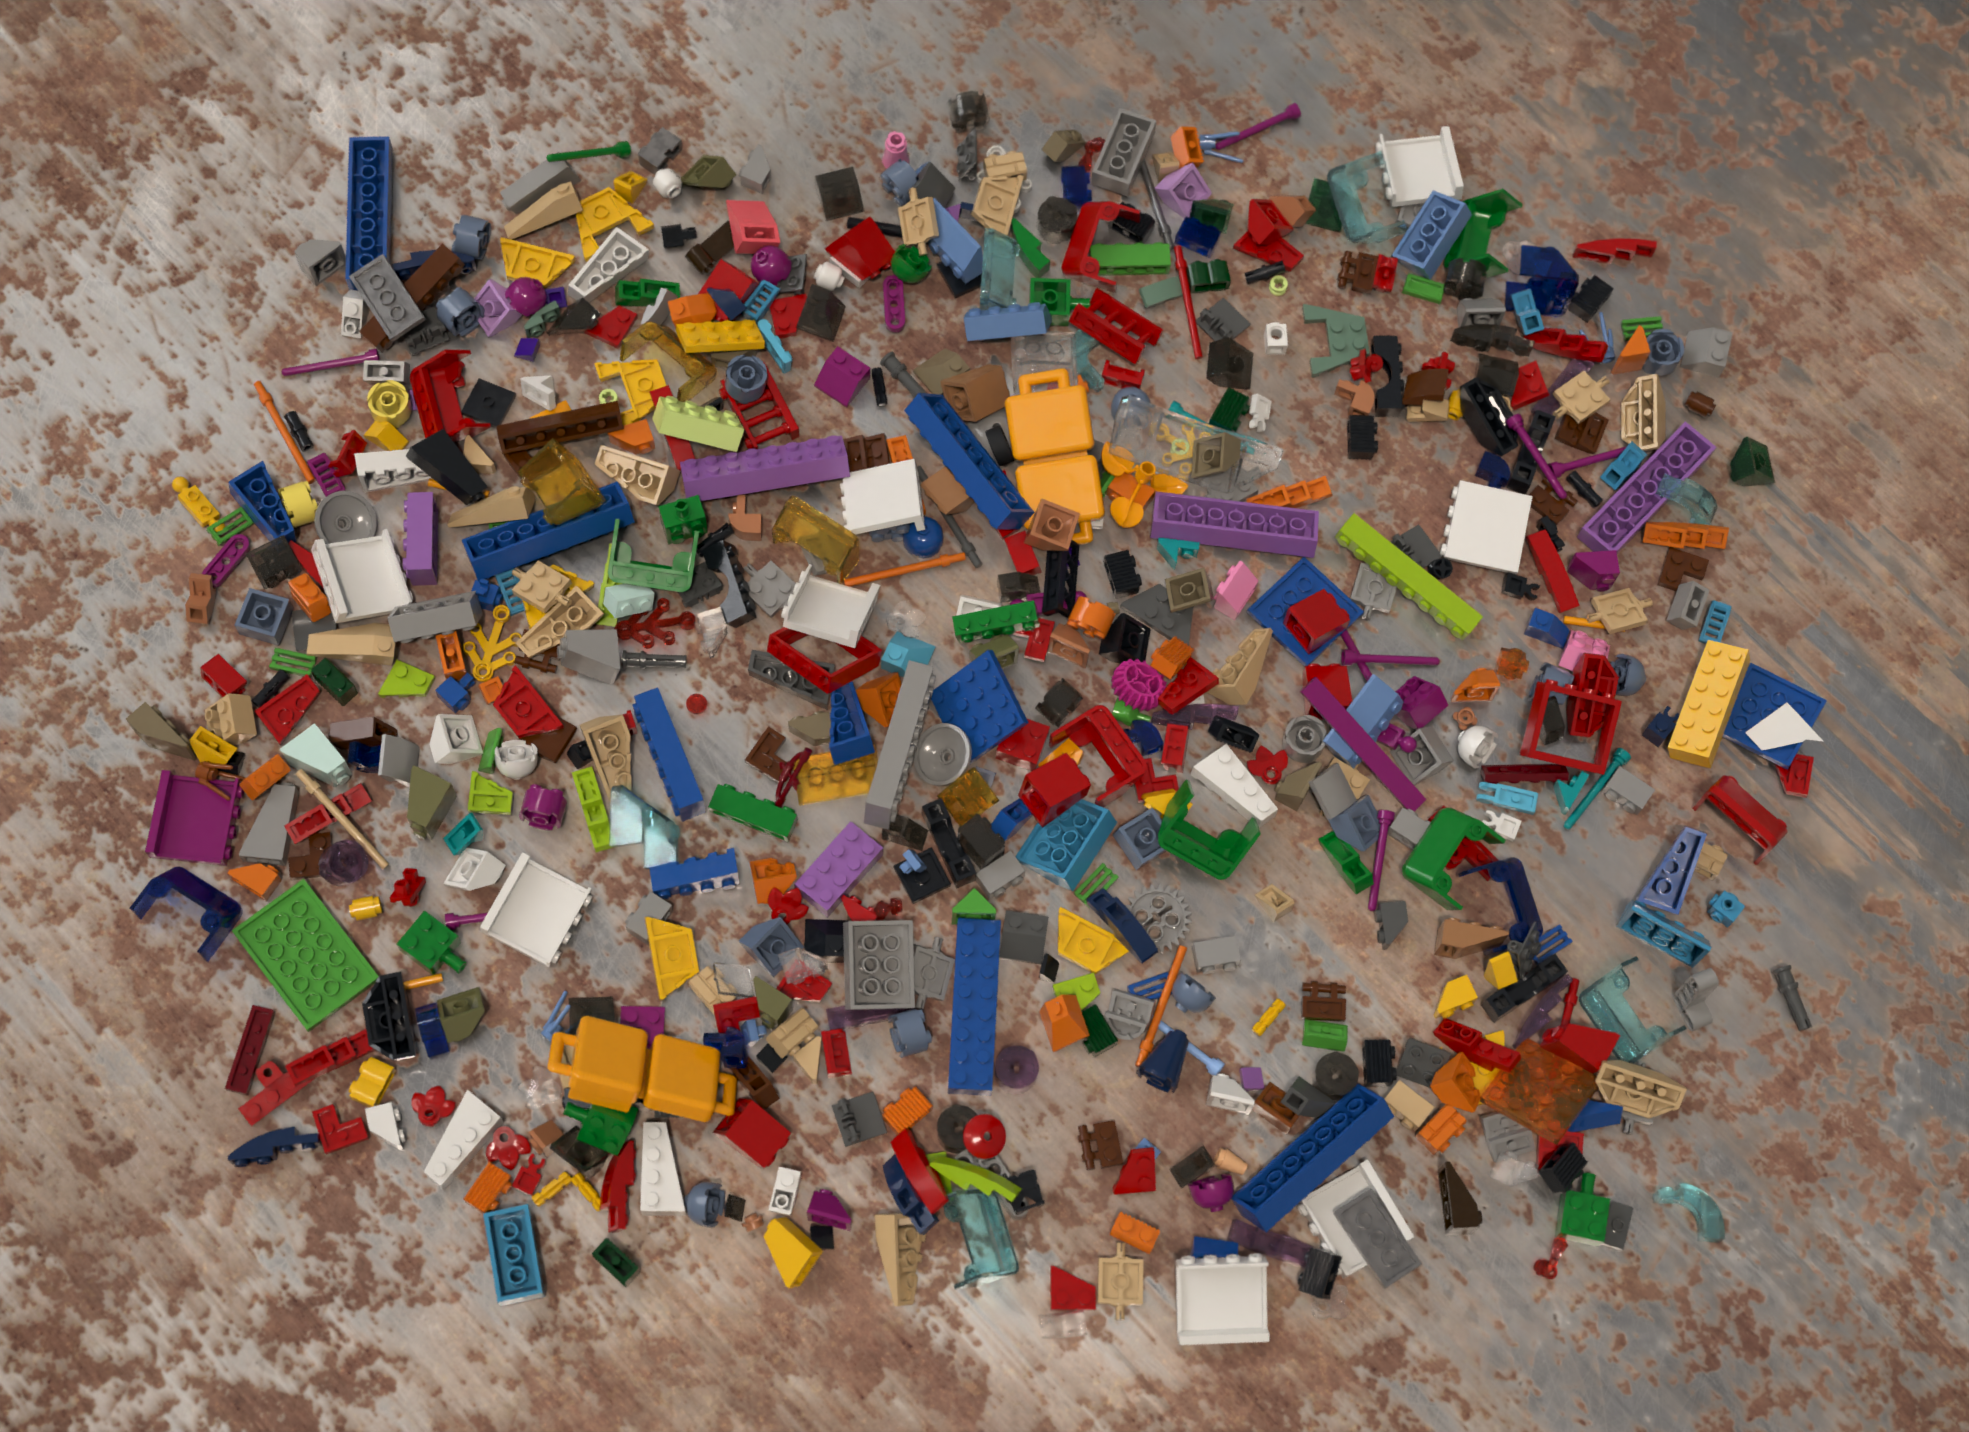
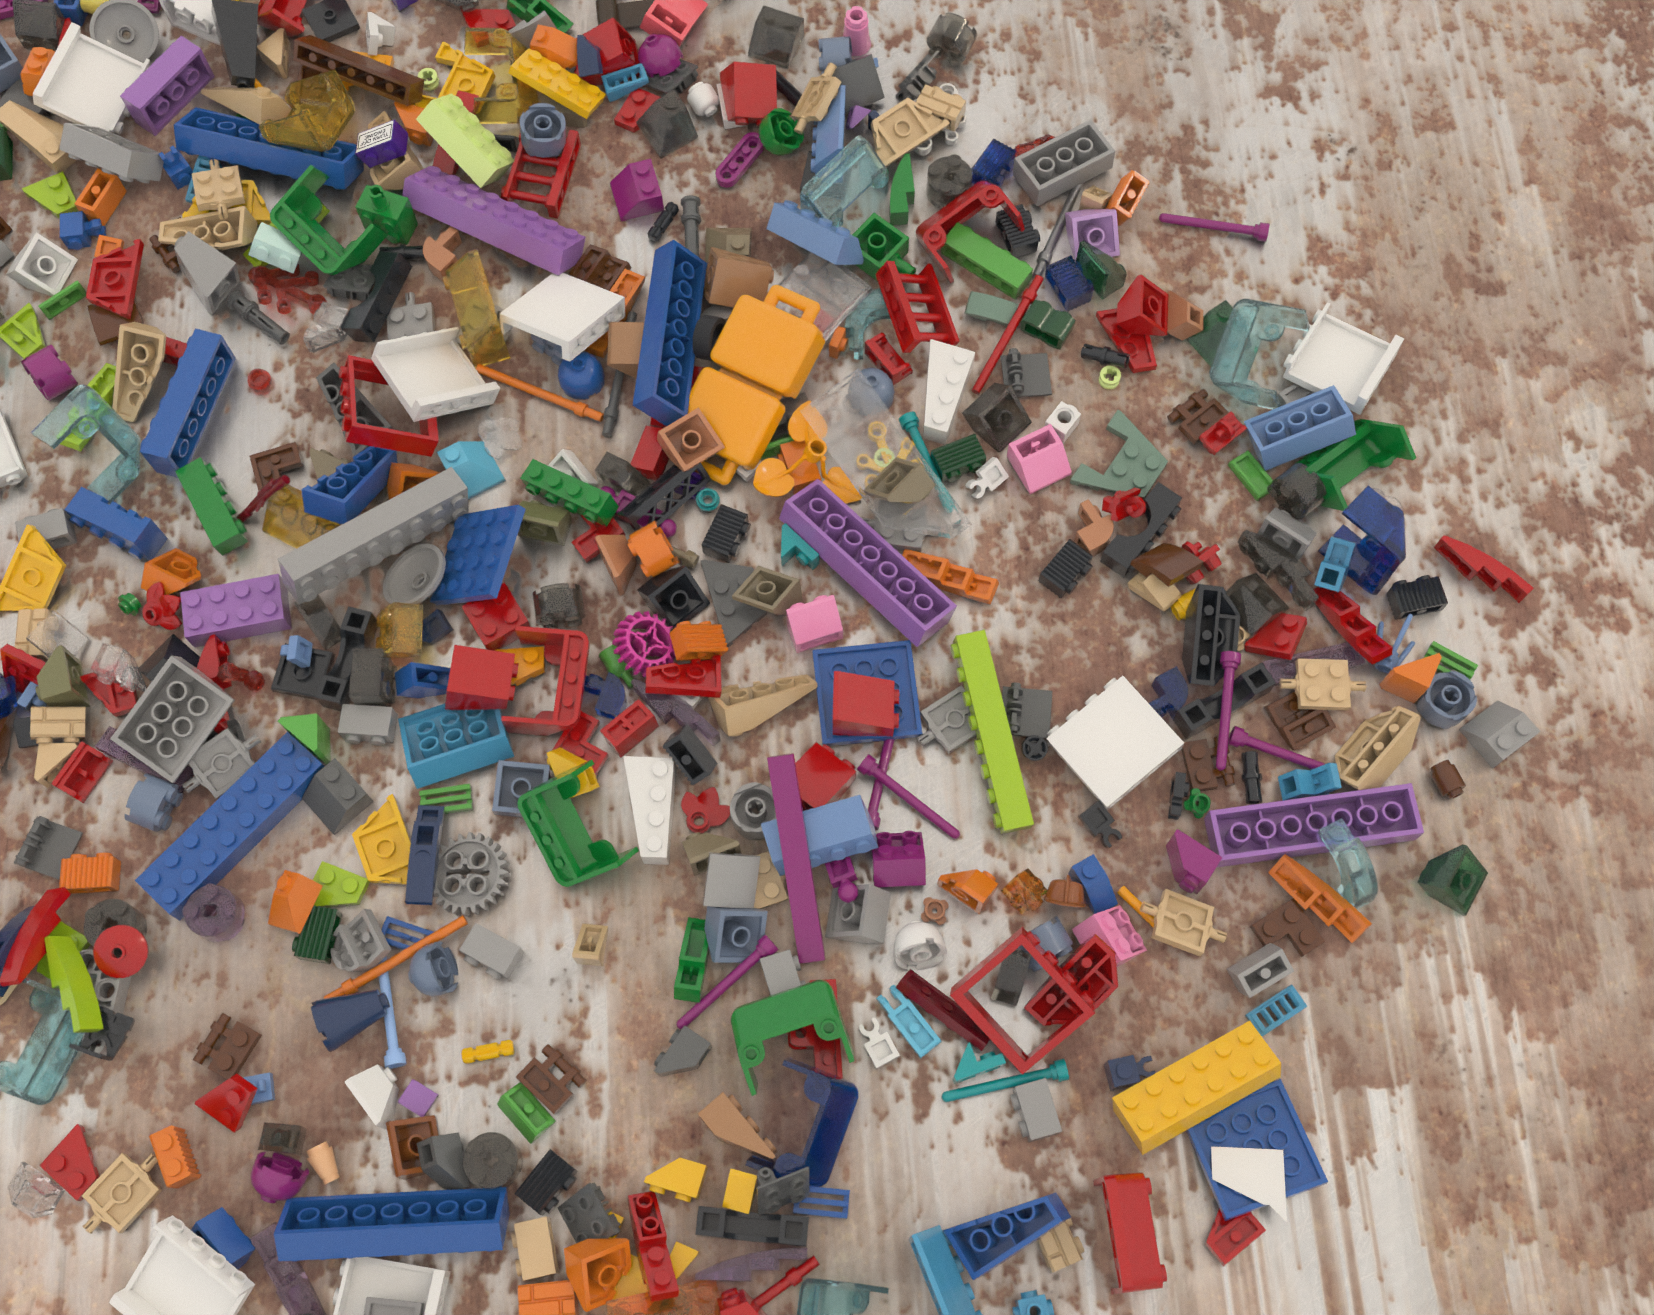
camera: 45 degrees right, 0 degrees up
yellow plant [463,605,522,682] -> none
white cylinder [495,740,538,780] -> none
sand blue slope [739,917,804,977] -> none
medium azure hinge [757,319,792,373] -> none
black slope [1039,953,1059,983] -> none
dark tan slope [1042,129,1086,162] -> none
medium blue plant [1199,132,1243,163] -> none
red slope [1526,529,1580,613] -> none
sand blue cylinder [1610,654,1646,696] -> none
none -> green plate [118,593,142,616]
none -> dark purple brick [355,119,408,168]
none -> teal plate [696,488,720,512]
none -> white wedge [923,339,975,445]
none -> bright pink slope [1006,424,1072,494]
none -> dark orange piece [1044,875,1086,907]
none -> green plate [1183,788,1211,818]

